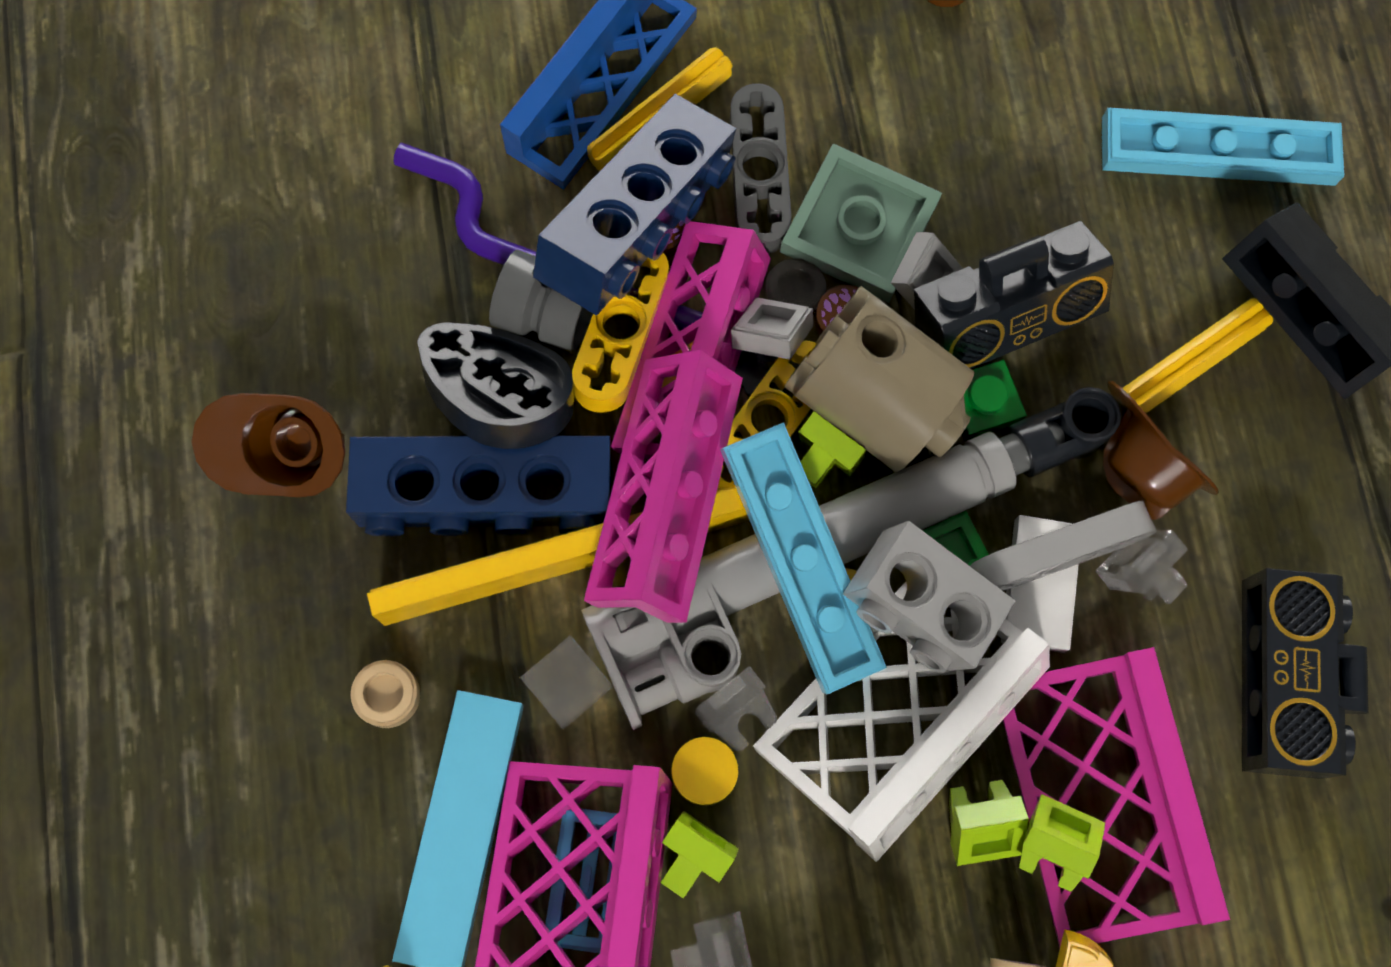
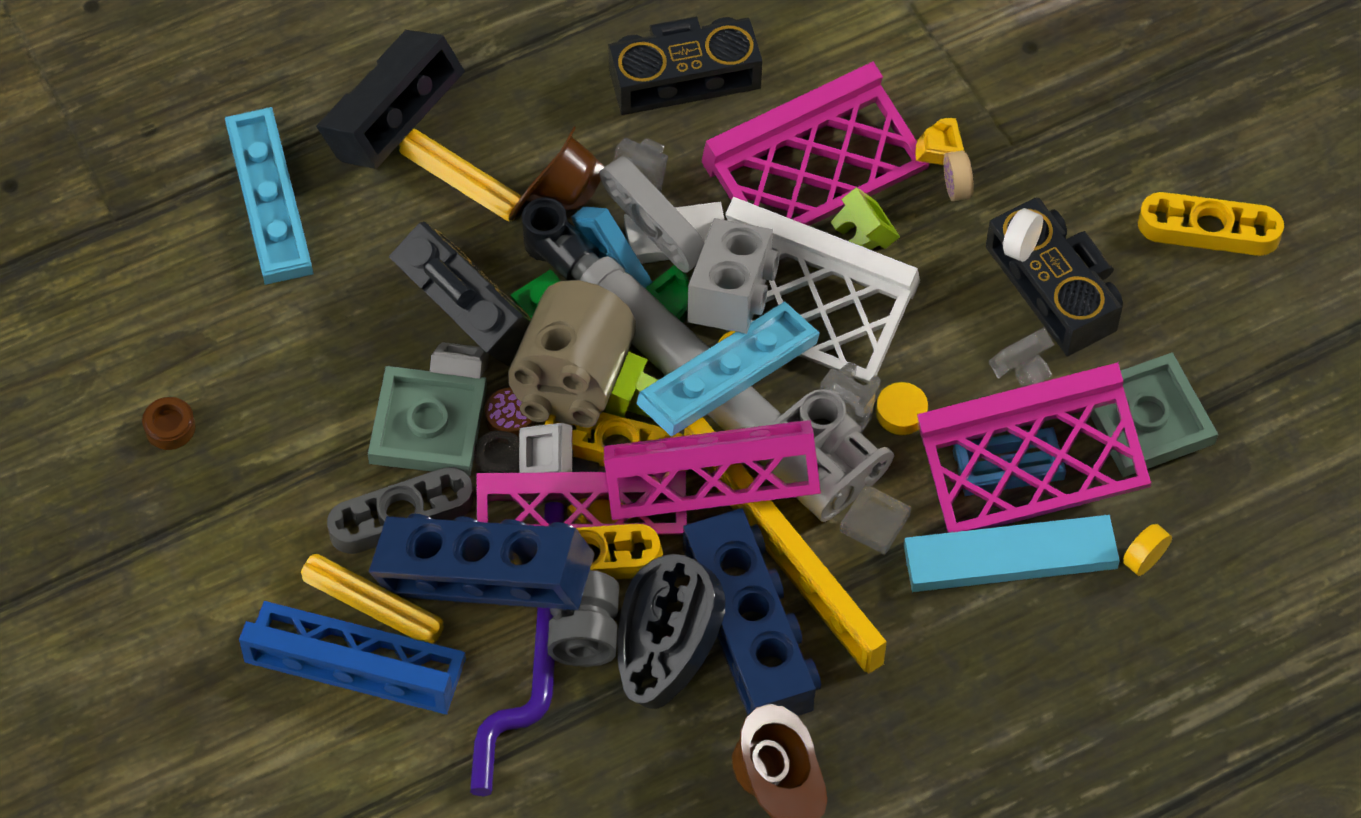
camera: 105 degrees left, 15 degrees down
tan tile [351,660,420,728] -> none
lime tile [661,811,739,899] -> none
lime tile [1019,794,1106,892] -> none
none -> dark azure tile [571,207,652,288]

